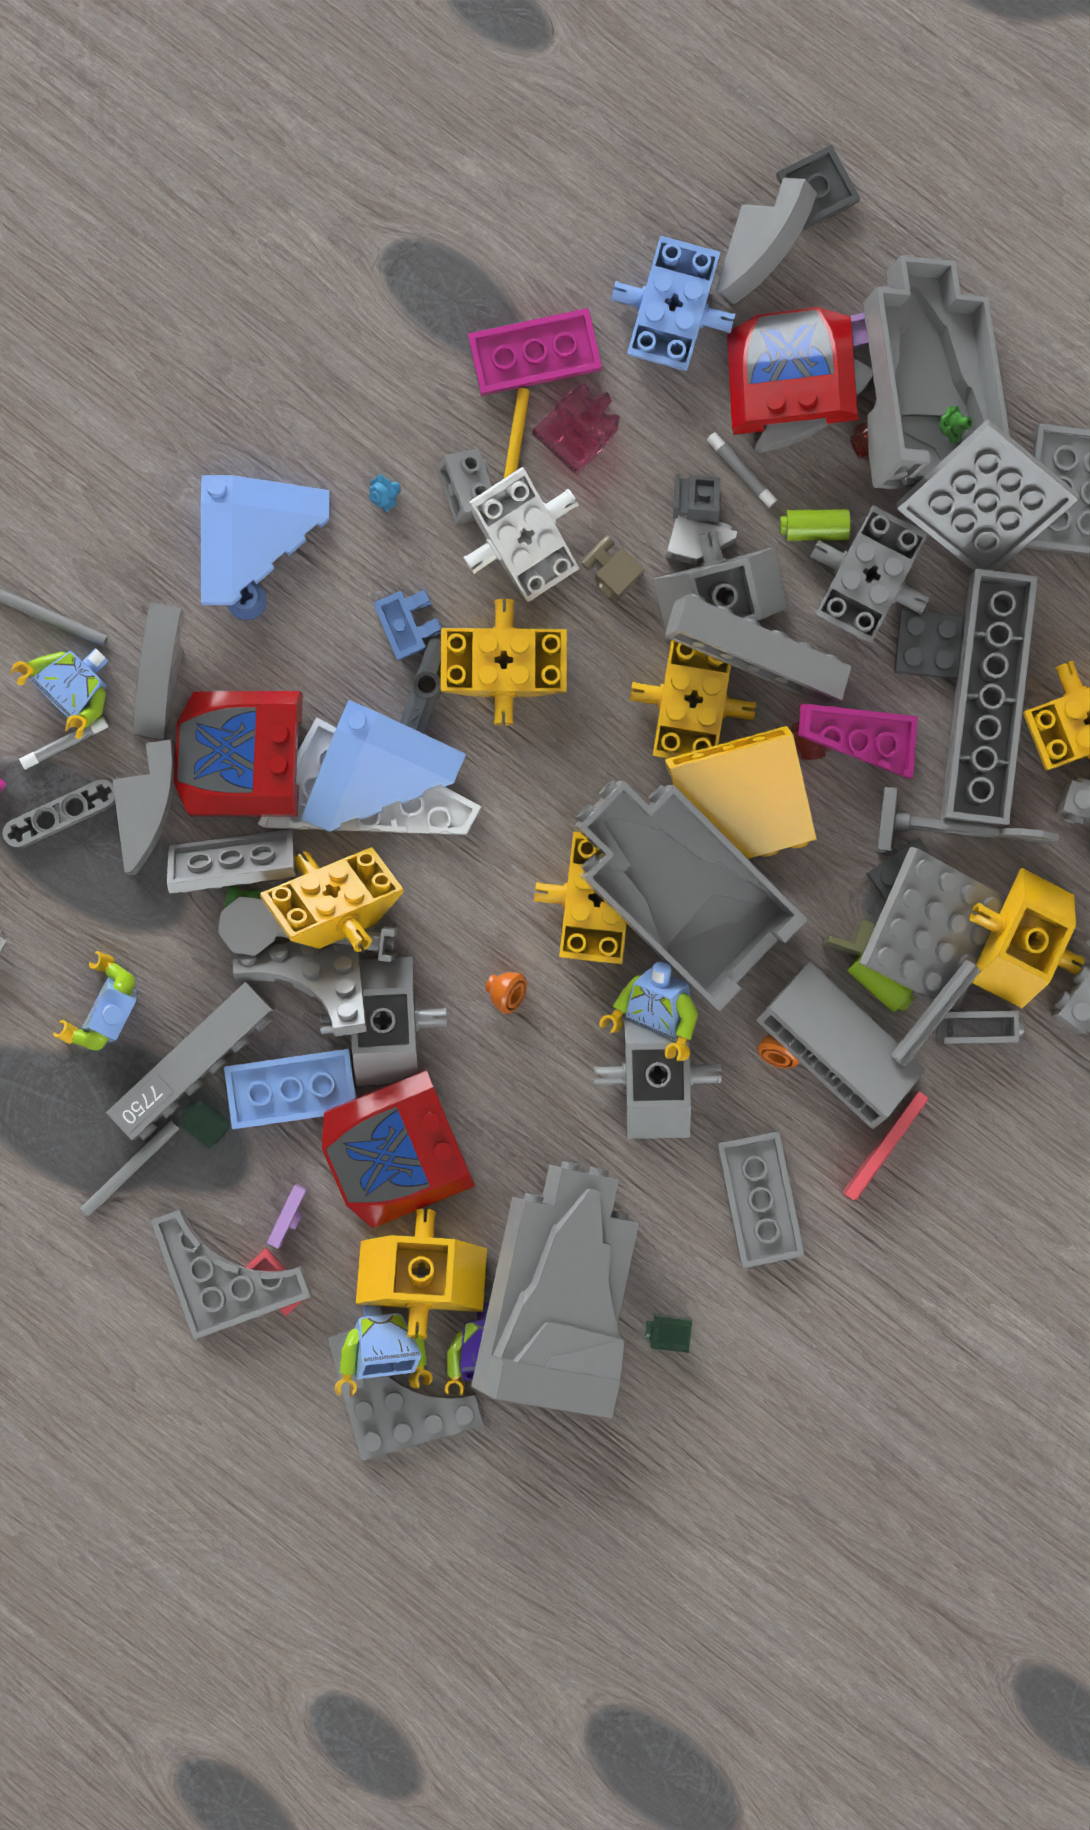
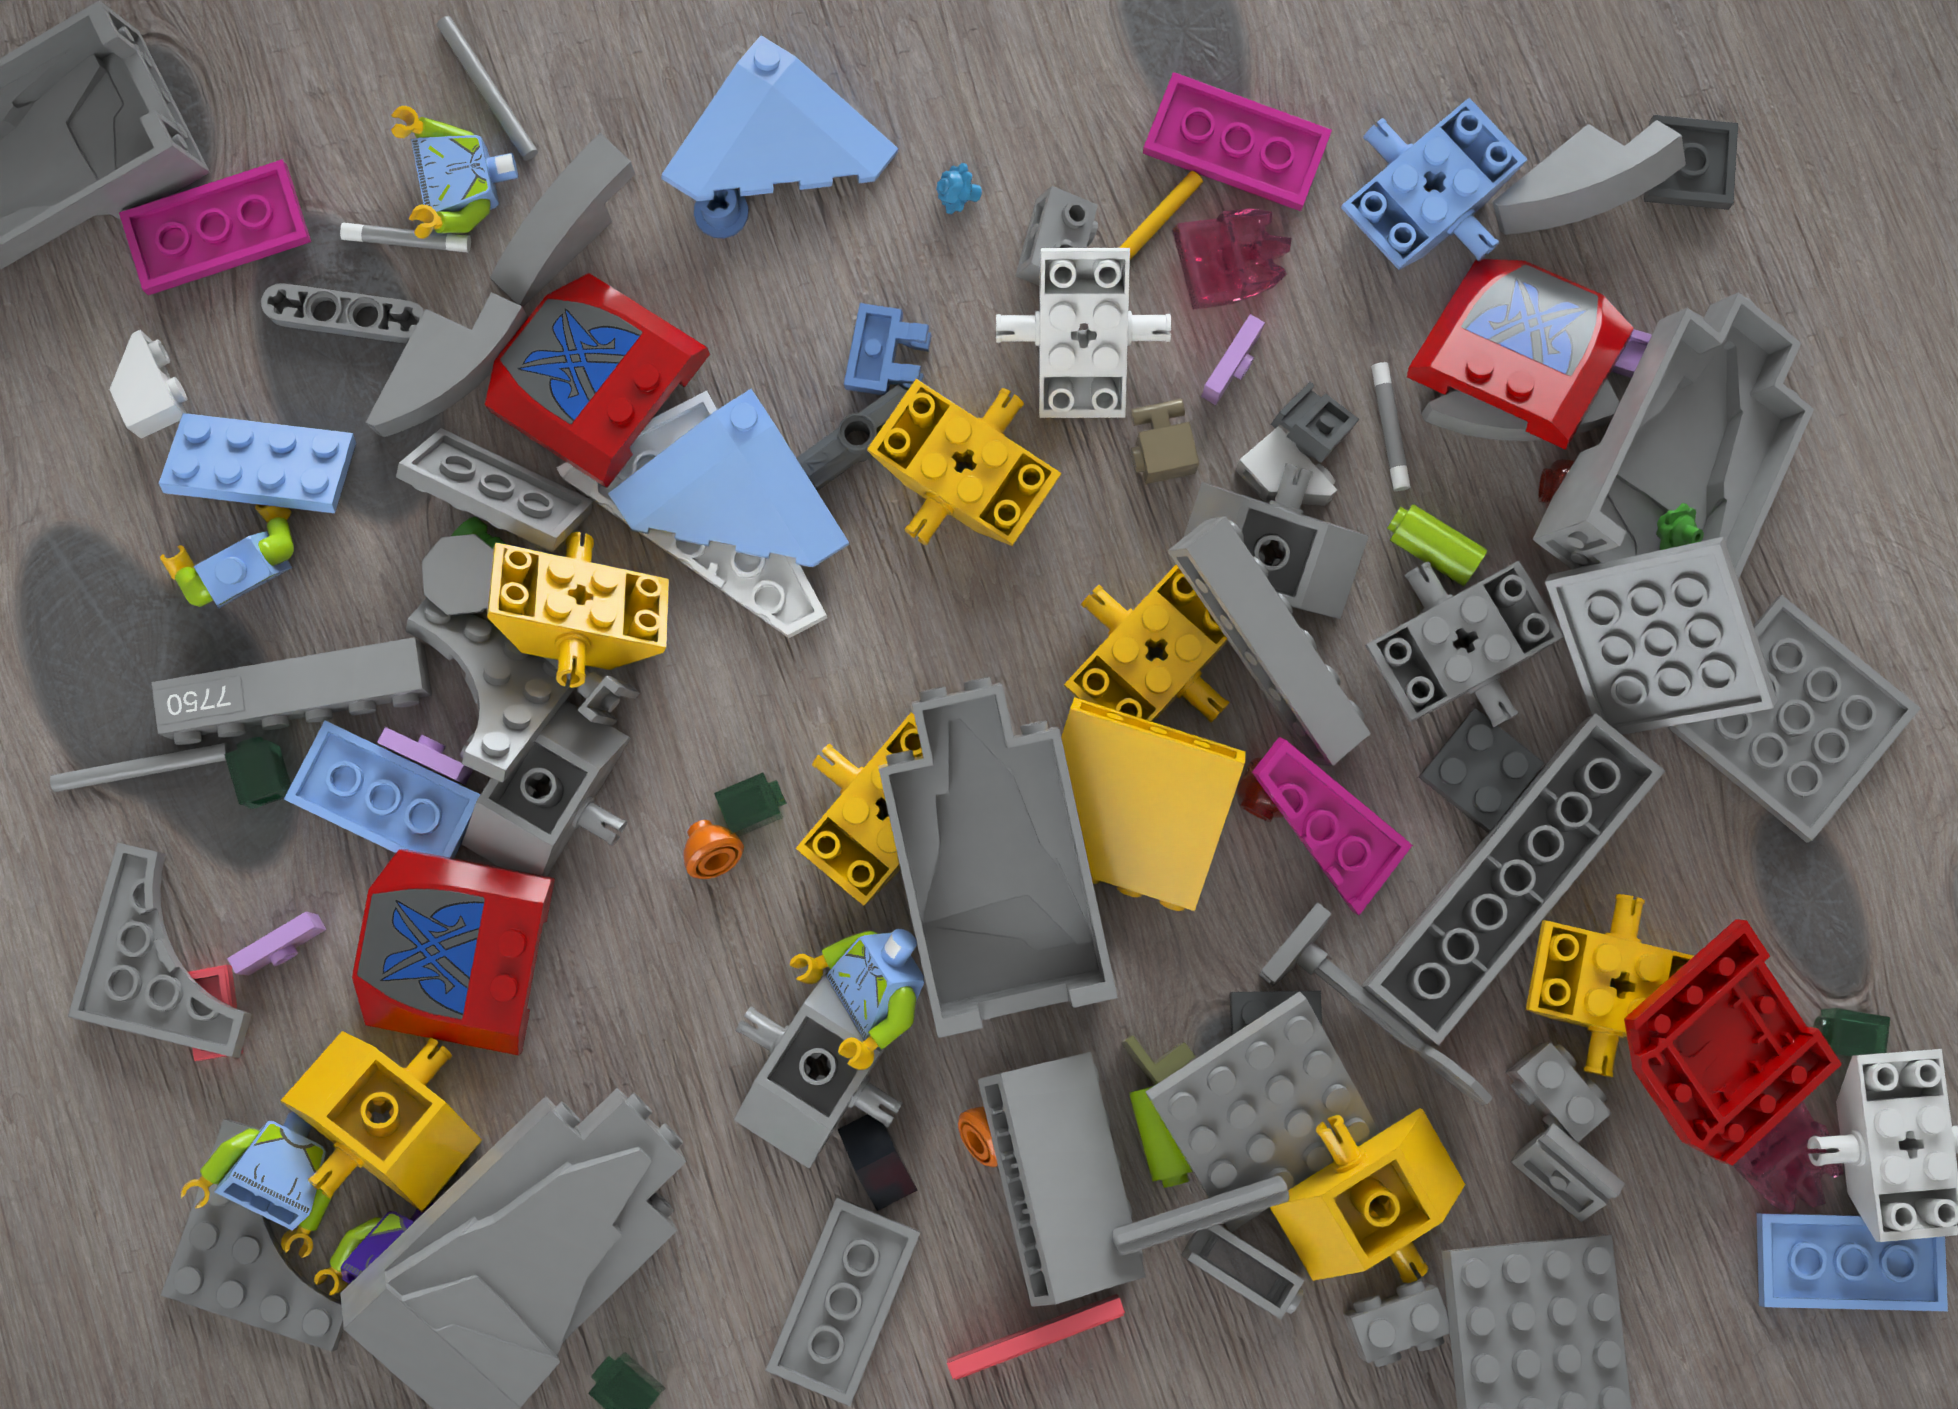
camera: 35 degrees right, 5 degrees down
none -> light blue plate [159,413,356,513]
none -> lavender plate [377,727,473,785]
none -> clear green brick [714,772,787,837]
none -> black slope [837,1114,918,1211]
none -> lavender plate [1201,314,1265,405]

